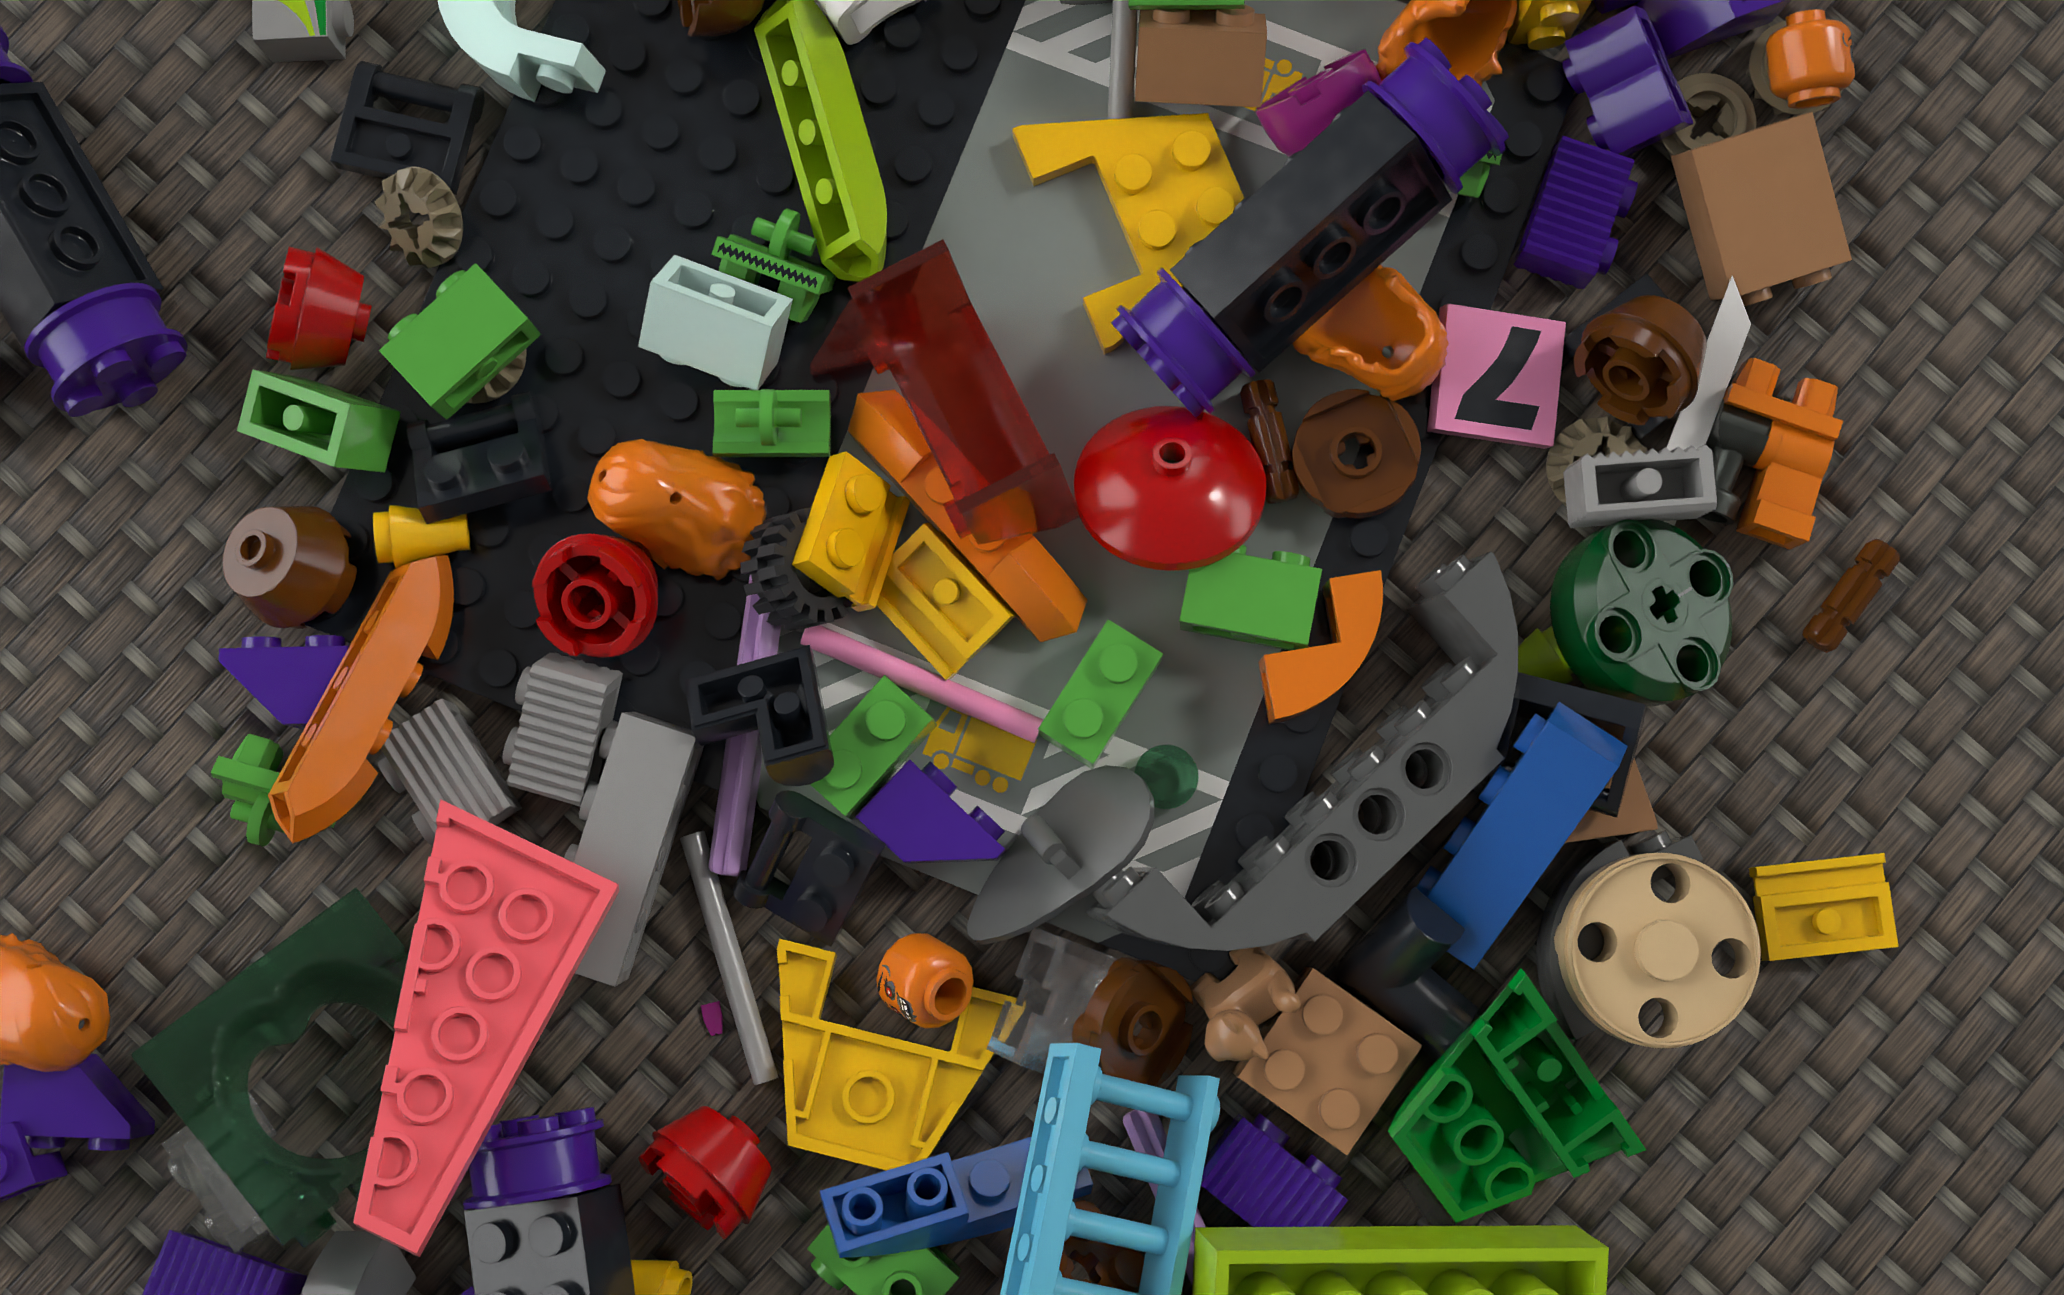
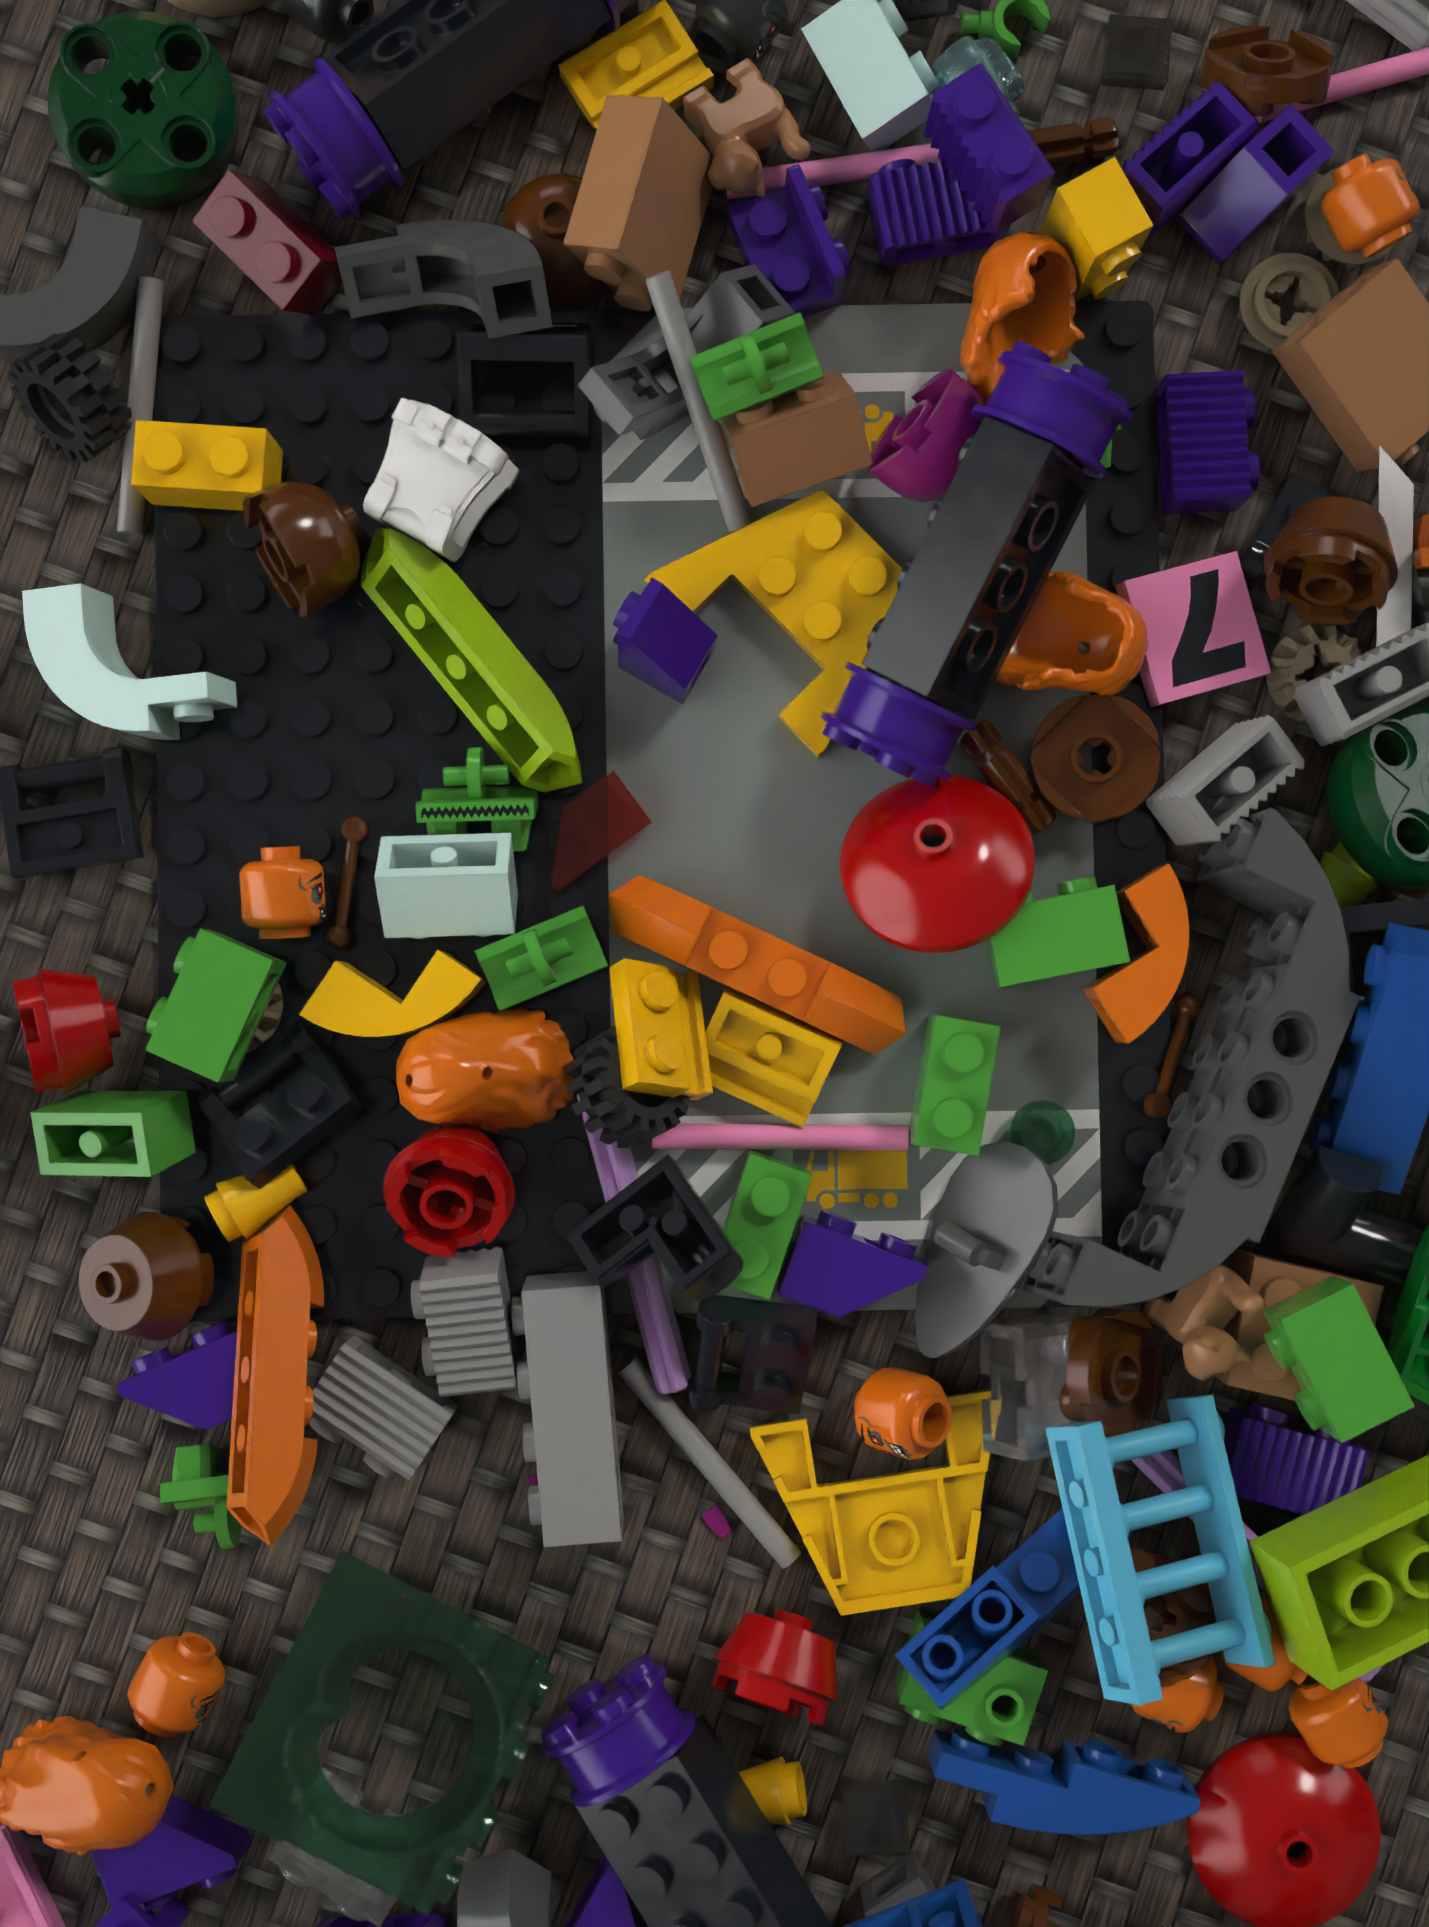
camera: 25 degrees left, 5 degrees up
coral wing [353,799,619,1257] -> none
dark tan gear [375,167,463,268] -> none
clear red windscreen [848,239,1081,545] -> none
dark purple brick [1563,6,1693,157] -> none
none -> orange head [127,1632,226,1738]
none -> orange head [239,846,326,939]
none -> yellow brick [299,950,488,1037]
none -> reddish brown hinge [326,817,369,949]
none -> dark purple slope [613,578,718,704]
none -> reddish brown hinge [1144,994,1201,1118]
none -> light grey brick [1146,714,1304,847]
none -> bright green brick [1262,1275,1415,1443]

